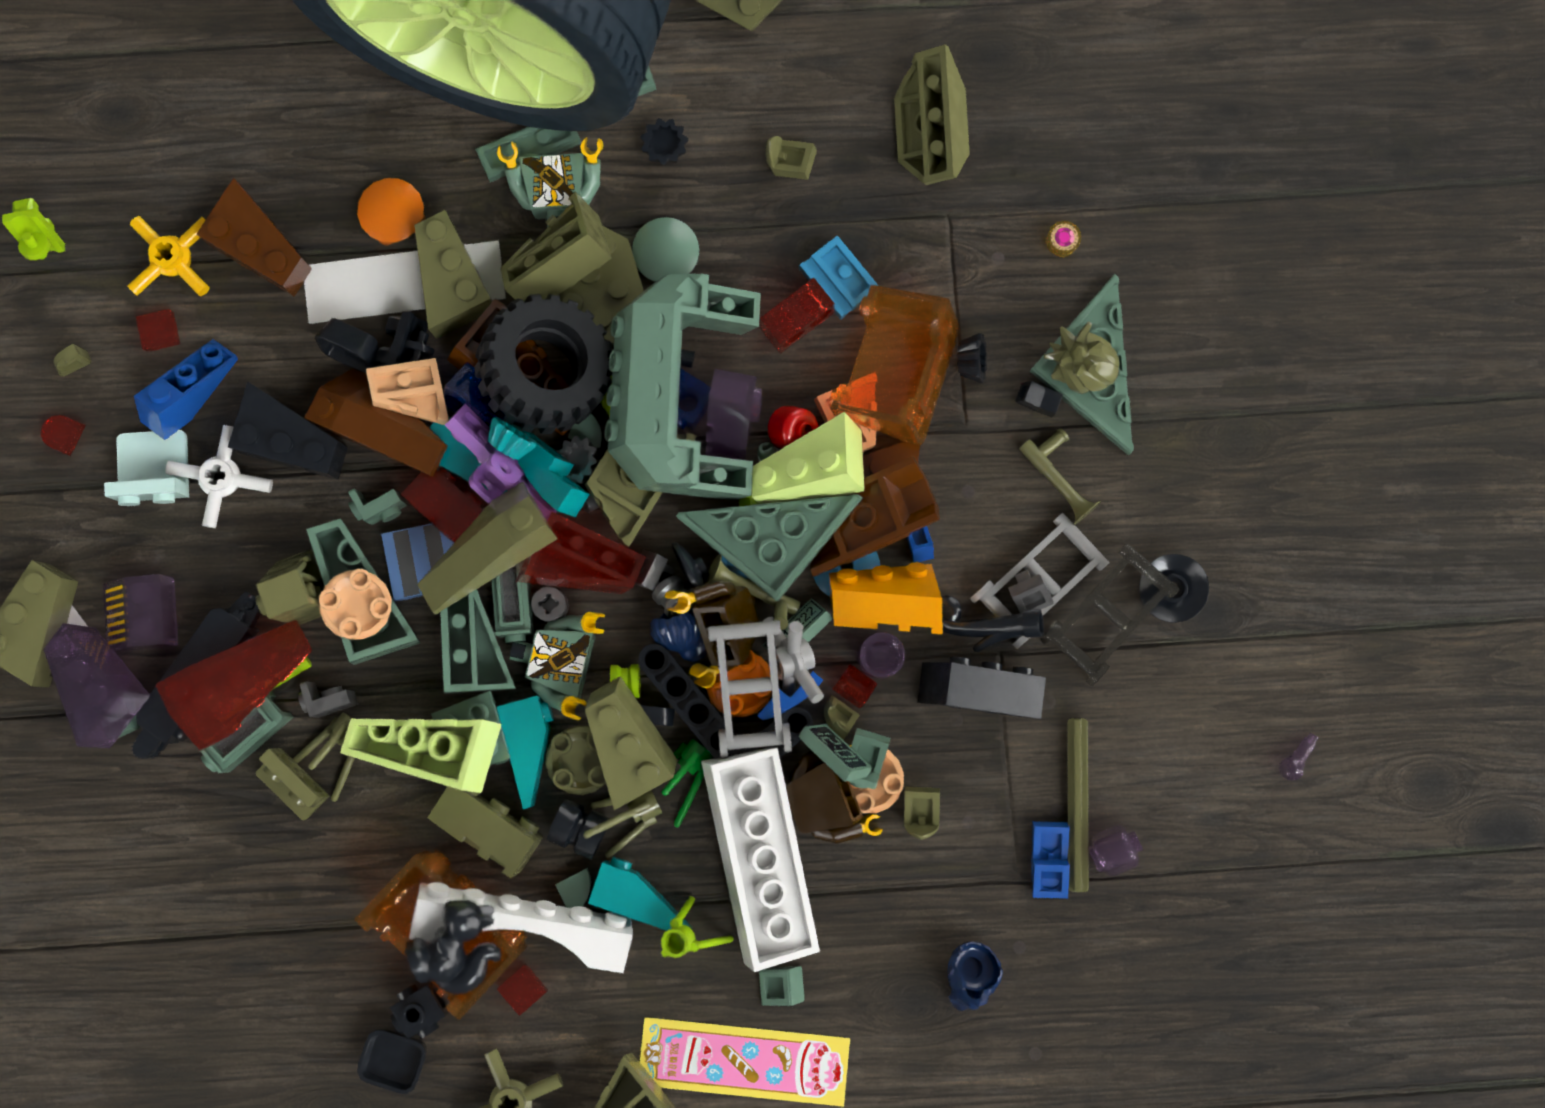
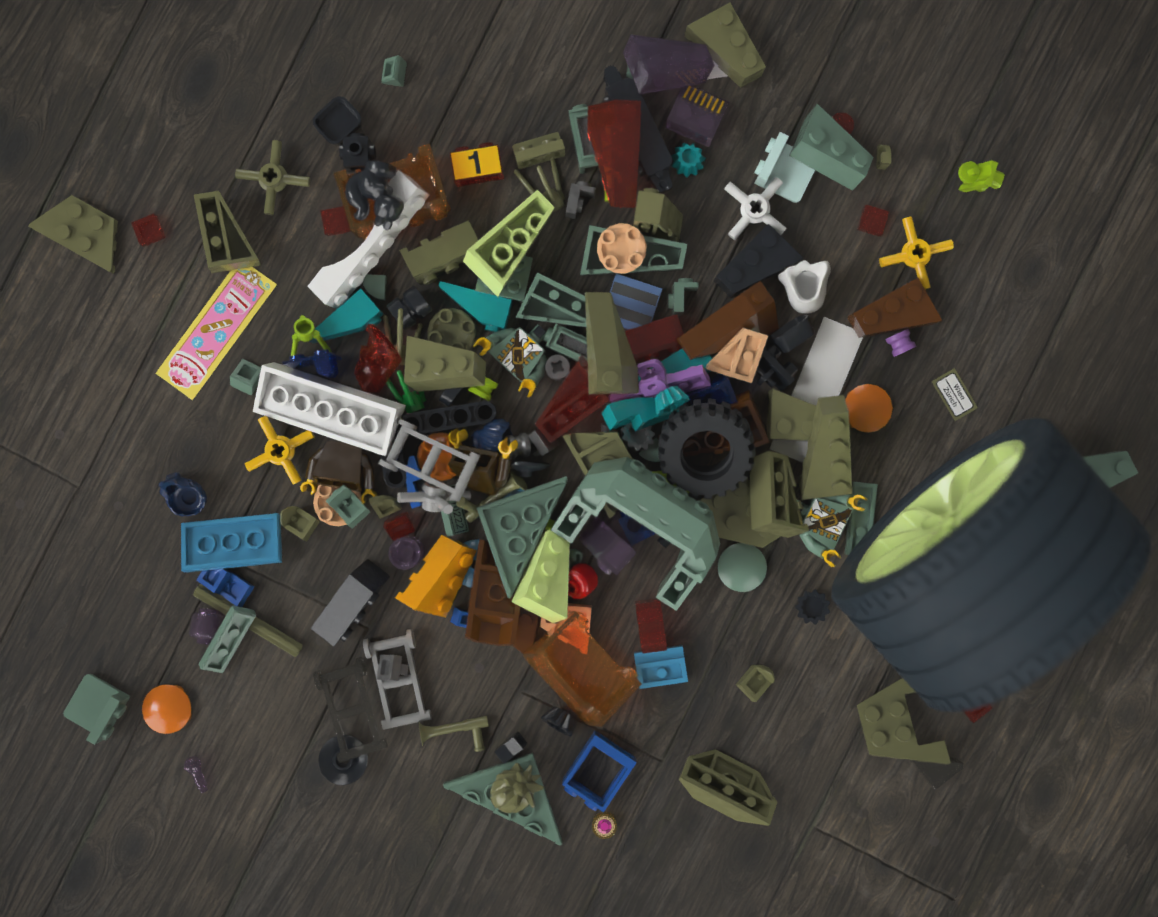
camera: 130 degrees right, 5 degrees up
blue slope [134,339,238,440] -> none
sand green tile [799,724,872,781] -> none
black plant [941,595,1044,652] -> none
none -> sand green bracket [63,674,130,745]
none -> orange dish [142,684,192,734]
none -> dark azure tile [181,513,282,573]
none -> sand green tile [199,605,256,673]
none -> yellow bar [245,415,315,485]
none -> clear blue hinge [282,349,342,378]
none -> clear red slope [354,324,402,393]
none -> sand green slope [381,55,407,87]
none -> yellow brick [450,142,504,187]
none -> blue window [562,730,637,813]
none -> teal piece [671,143,705,178]
none -> white piece [778,260,831,314]
none -> sand green wedge [789,104,874,191]
none -> olive wedge [799,395,852,500]
none -> medium lavender wheel [885,329,916,357]
none -> sticker [931,368,978,421]

